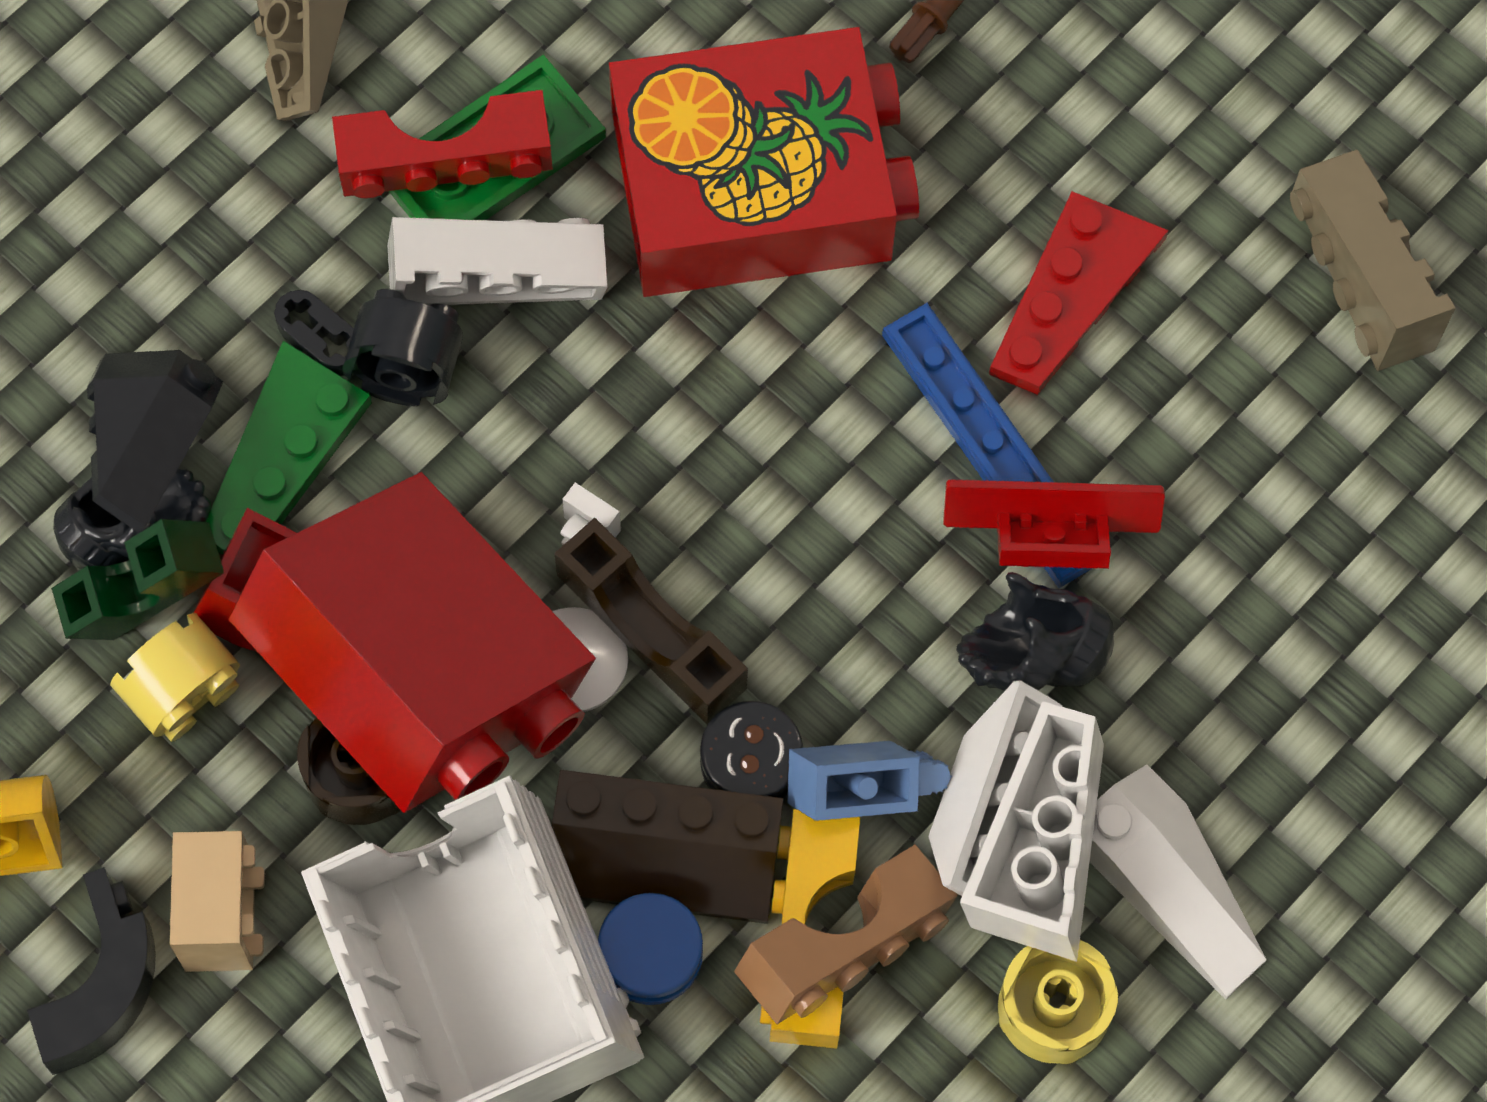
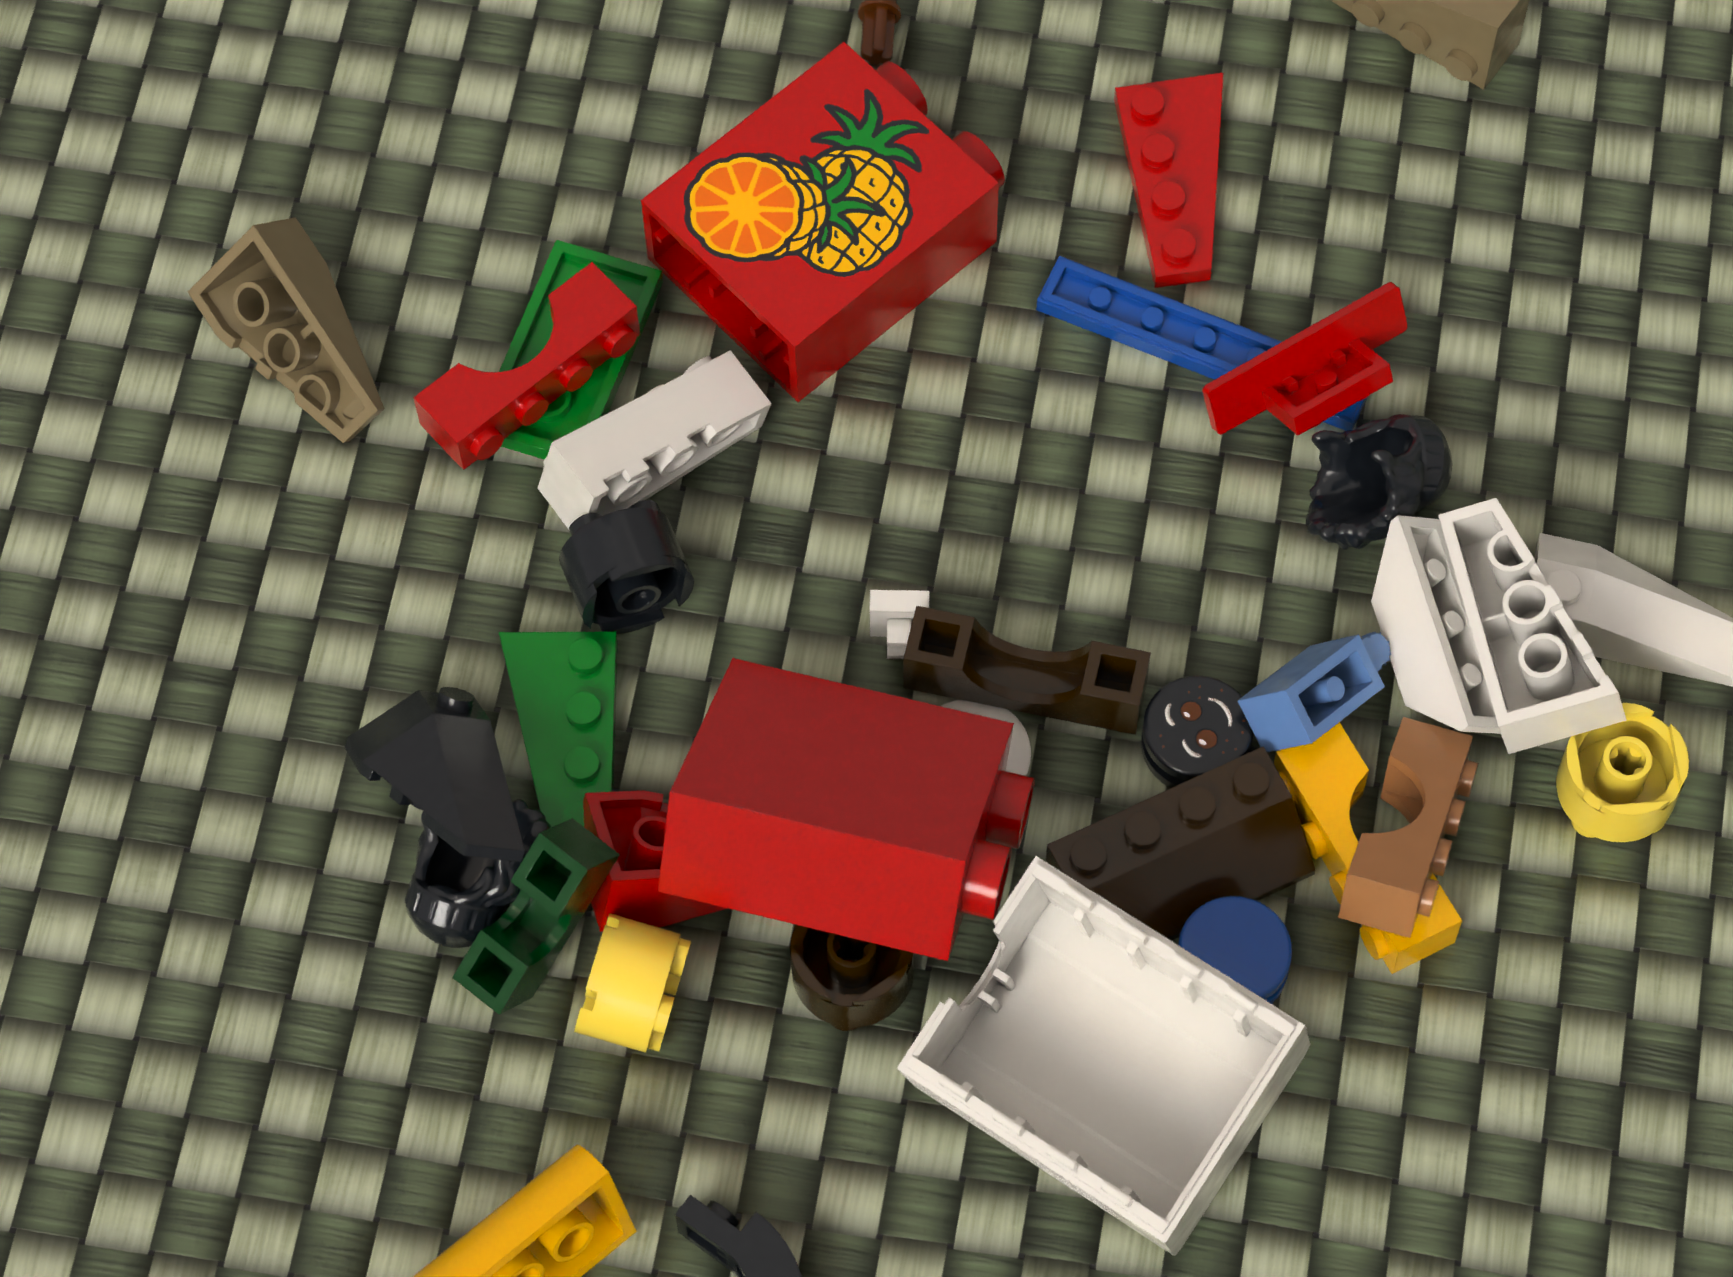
camera: 30 degrees left, 5 degrees down
tan container [170,831,265,972] -> none
black beam [274,290,354,376] -> none

